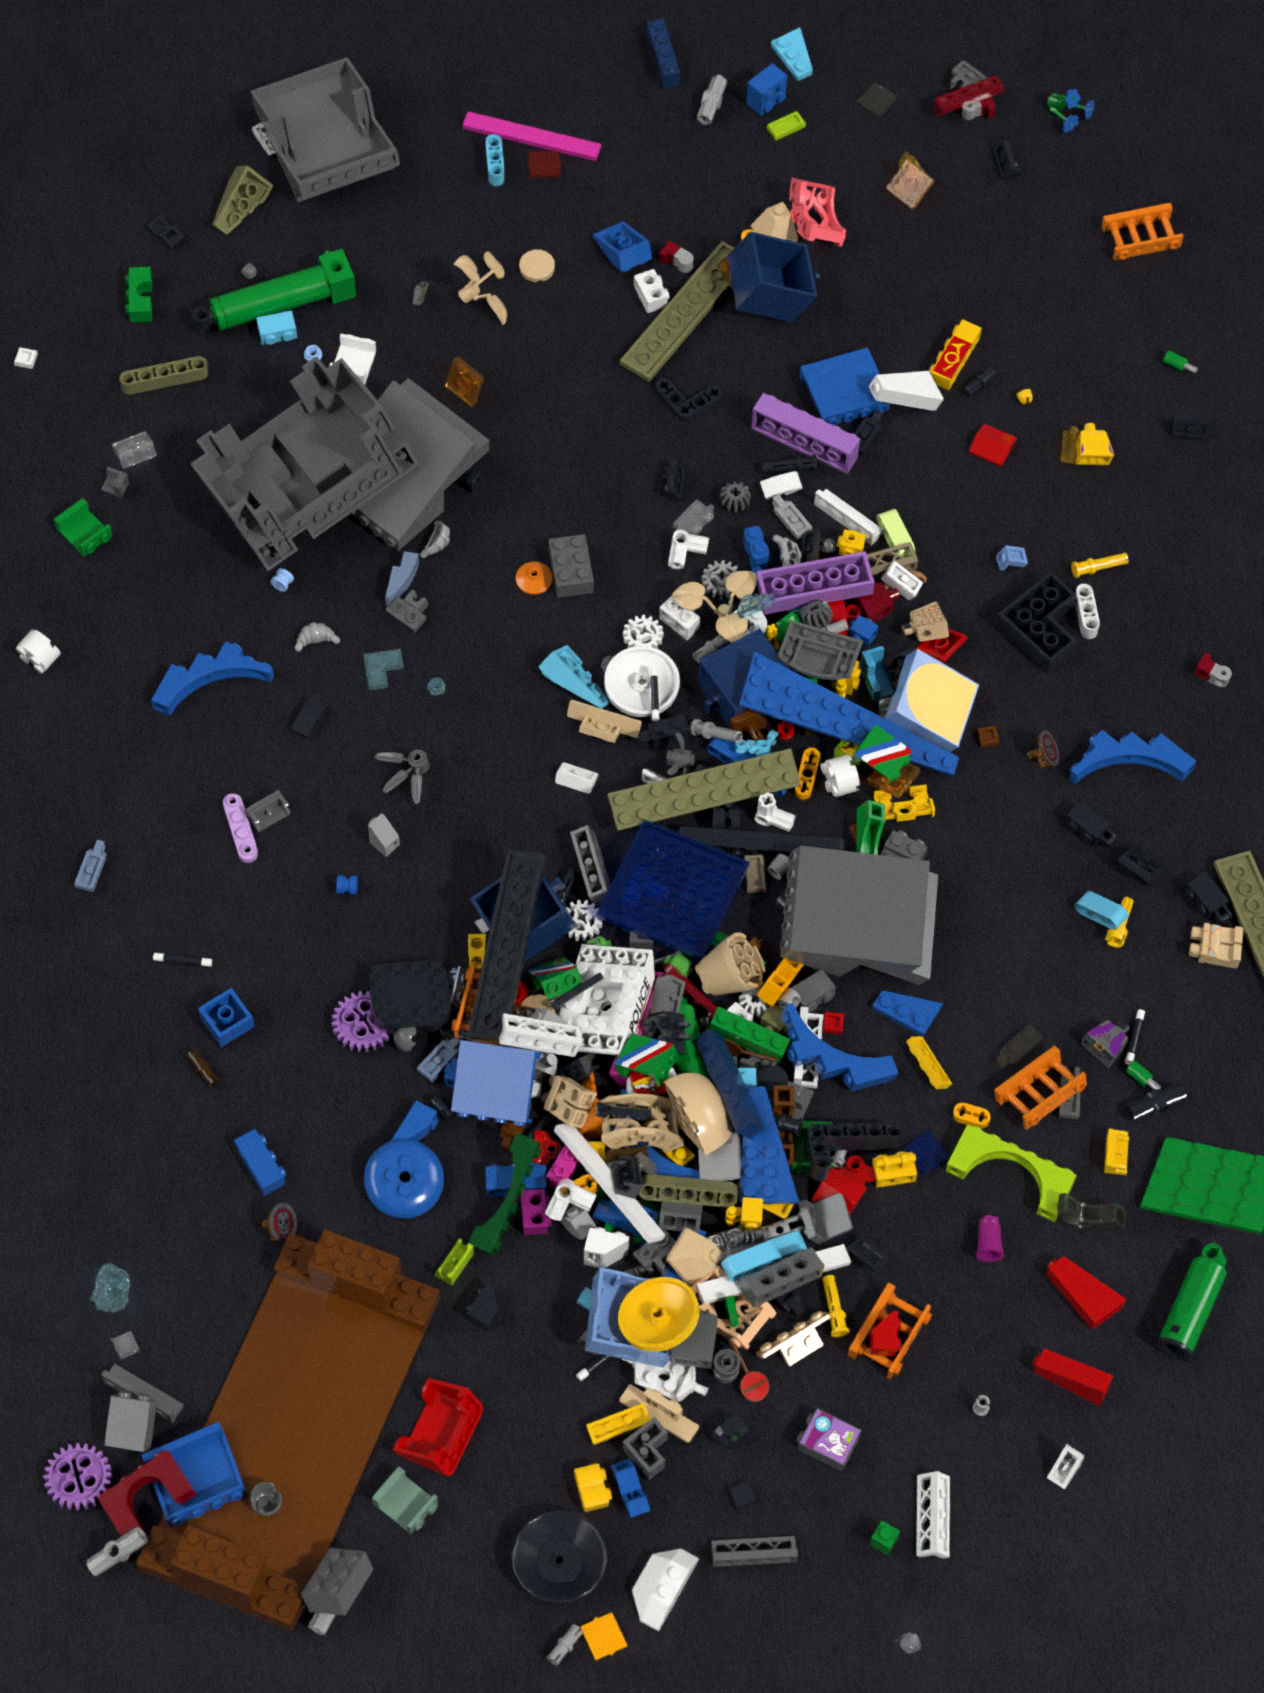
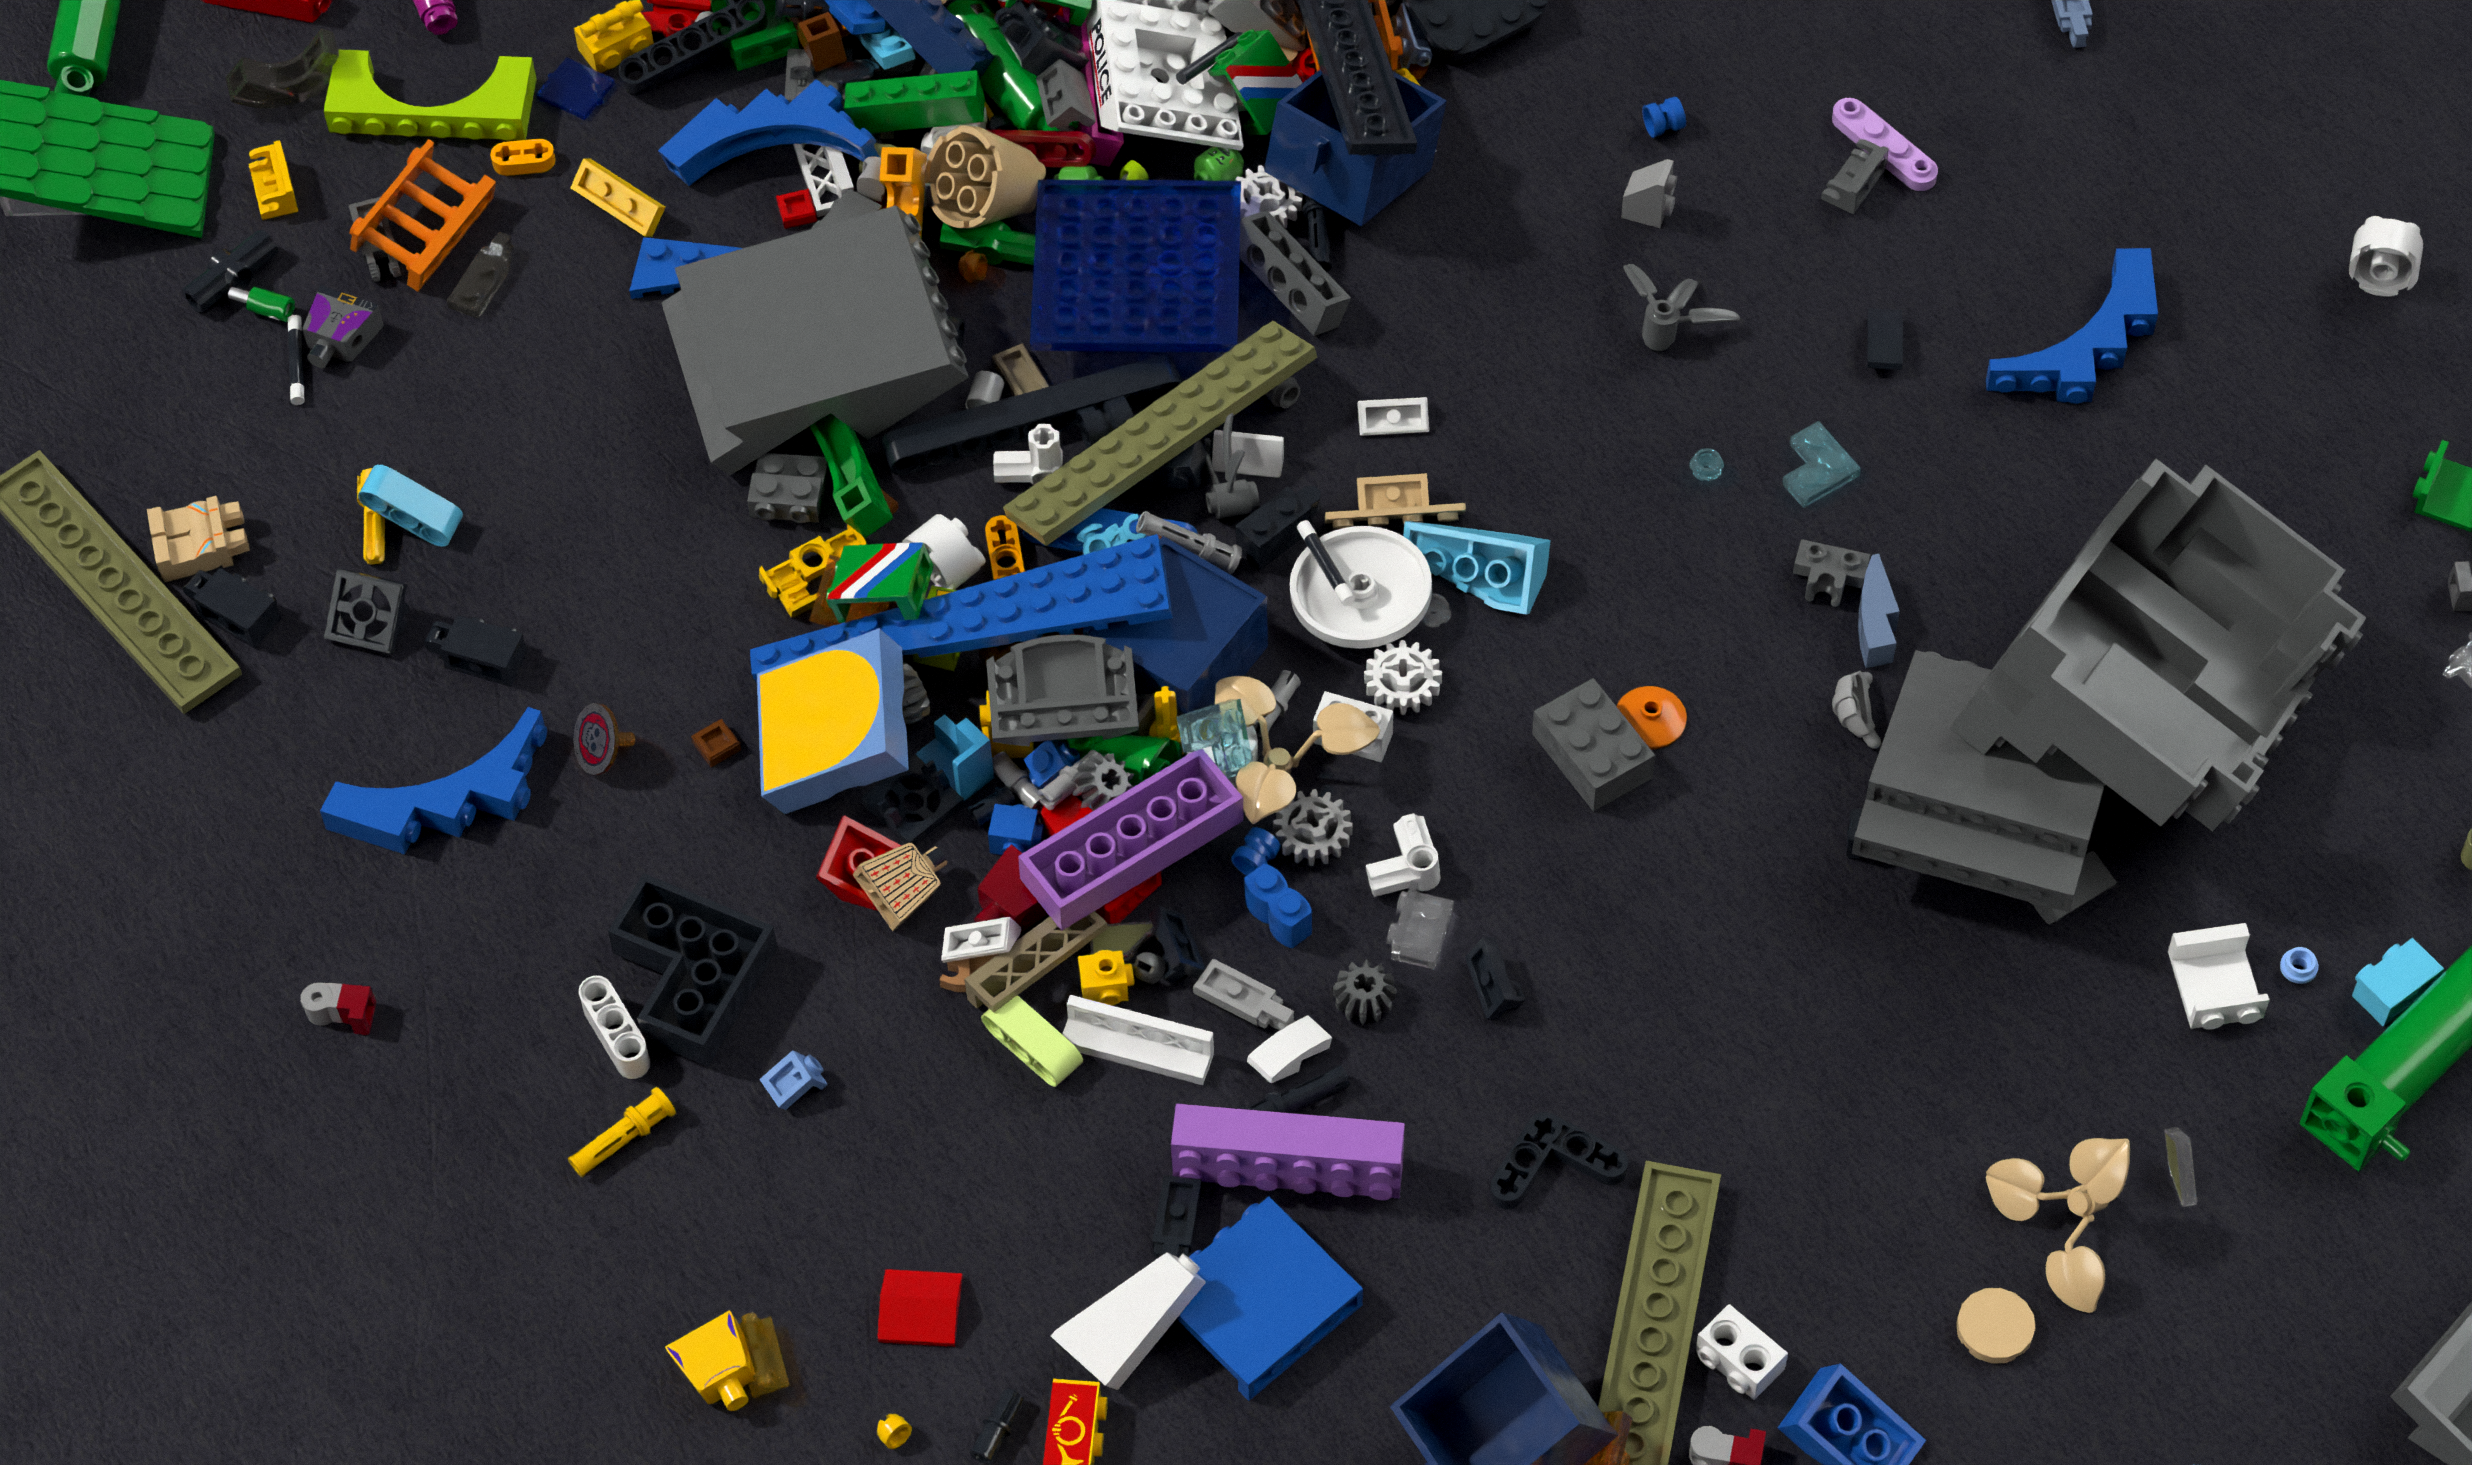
camera: 160 degrees right, 5 degrees down
light blue wheel [271,568,294,592] -> none
light grey piece [295,622,340,652] -> none
clear orange hinge [445,357,484,407] -> none
light grey piece [773,535,802,567] -> none

